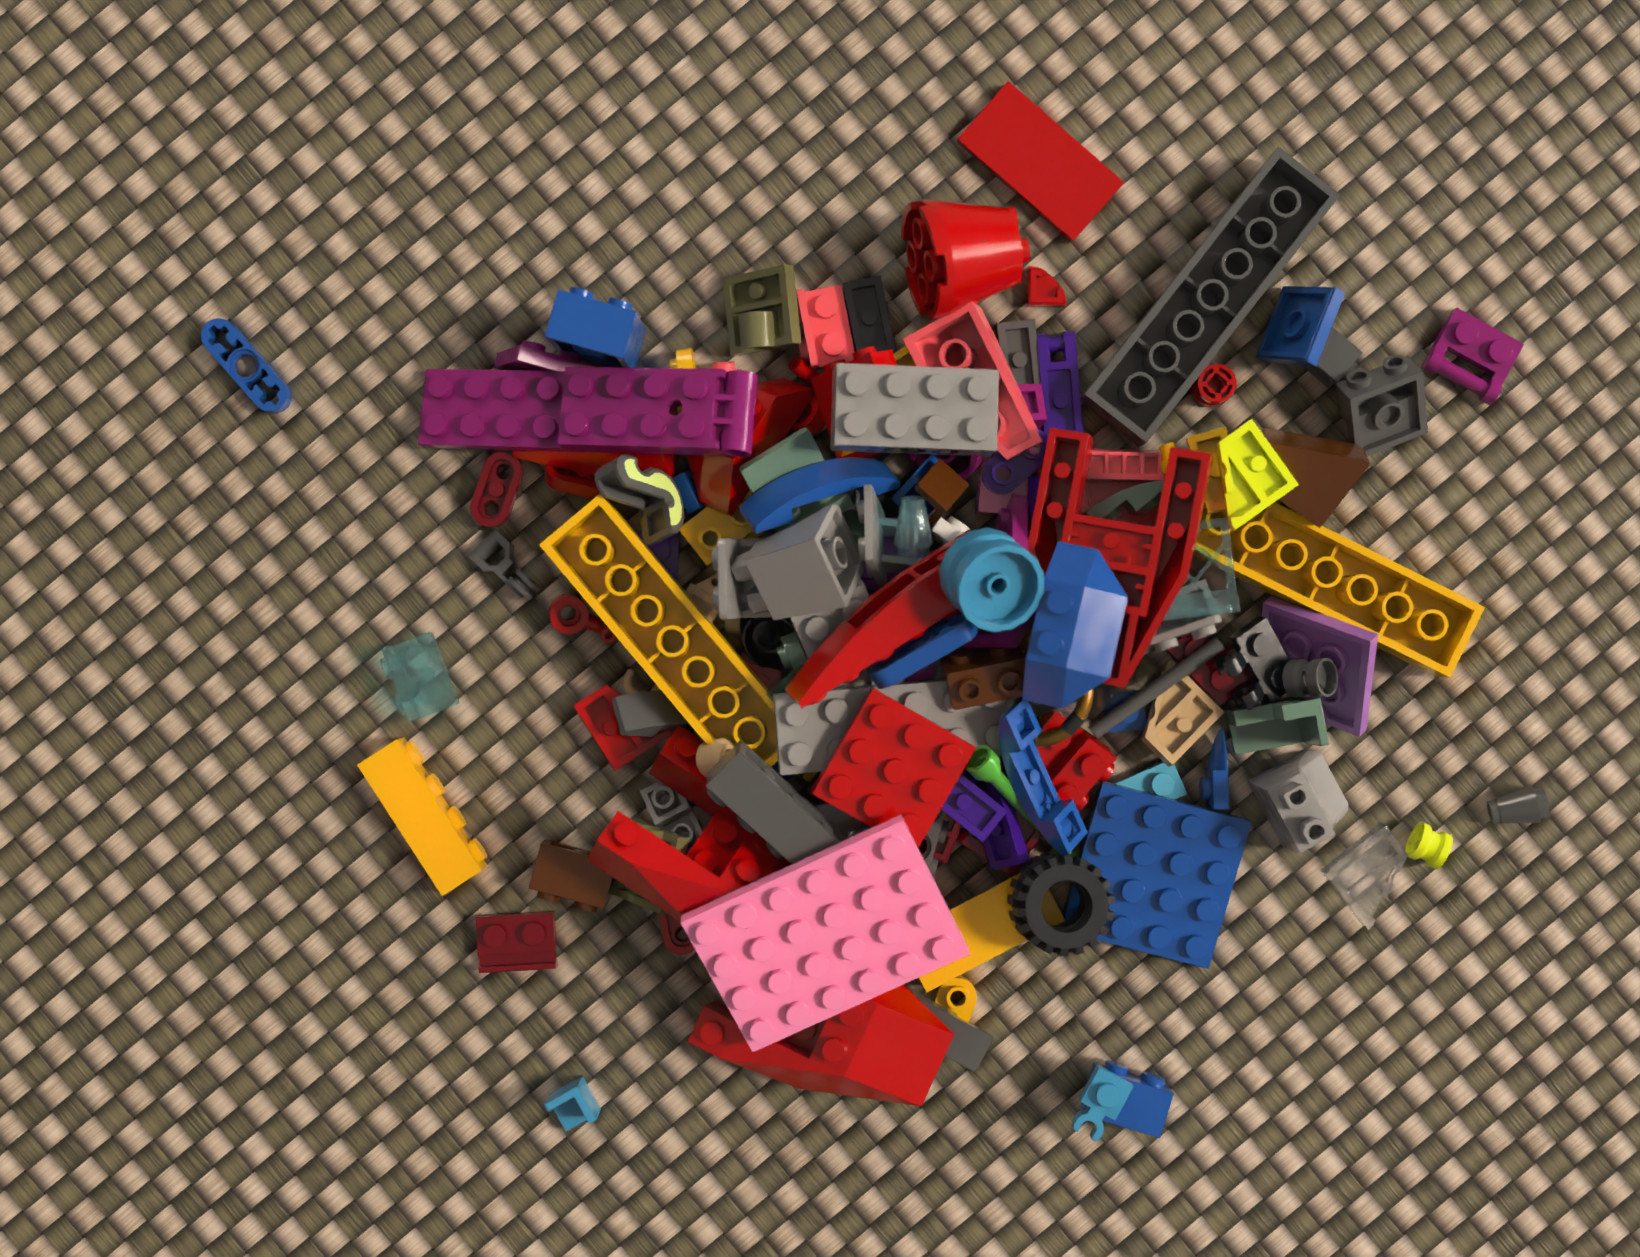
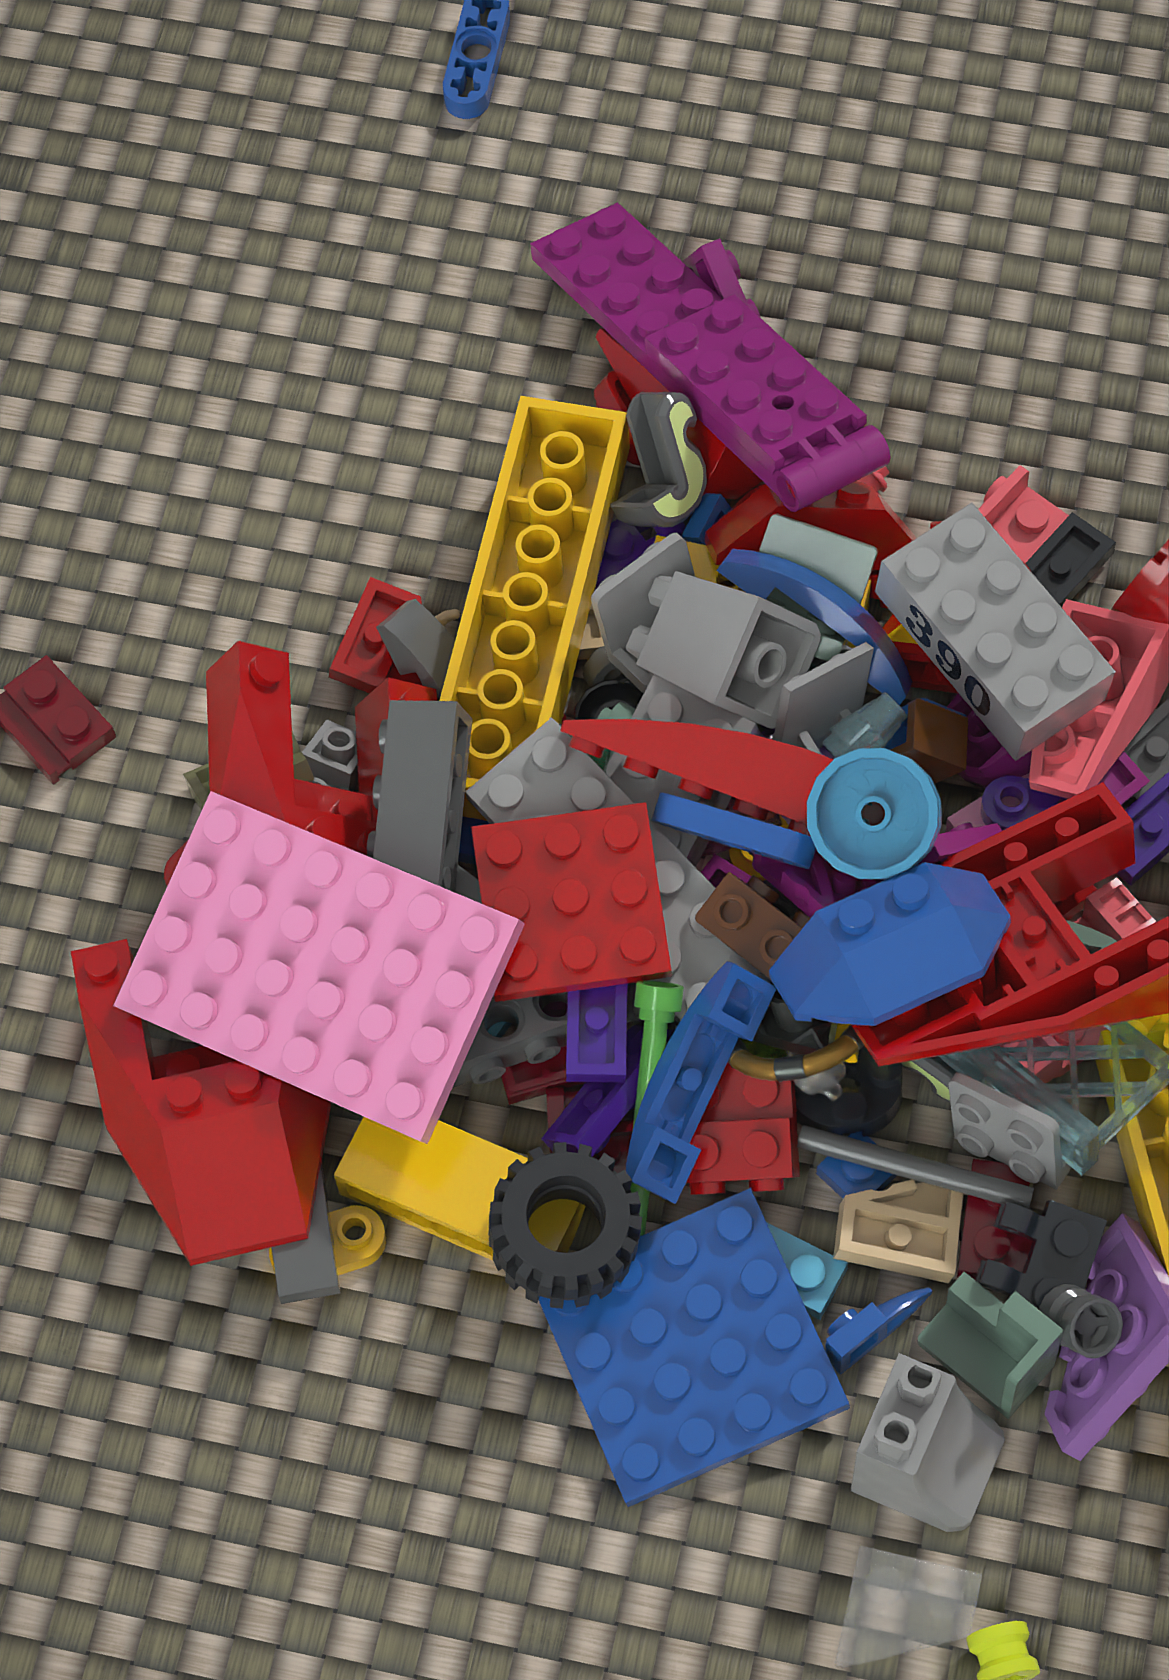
camera: 60 degrees right, 25 degrees down
yellow brick [357,737,488,896] -> none
clear light blue bracket [380,632,460,722] -> none
dark grey piece [468,528,541,600] -> none
dark red plate [470,451,524,528] -> none
reddish brown brick [529,839,615,912] -> none
blue brick [545,287,647,368] -> none
red plate [548,594,616,643] -> none
olive plate [722,264,801,356] -> none
dark azure plate [1072,1064,1134,1142] -> none
blue brick [1080,1060,1174,1138] -> none

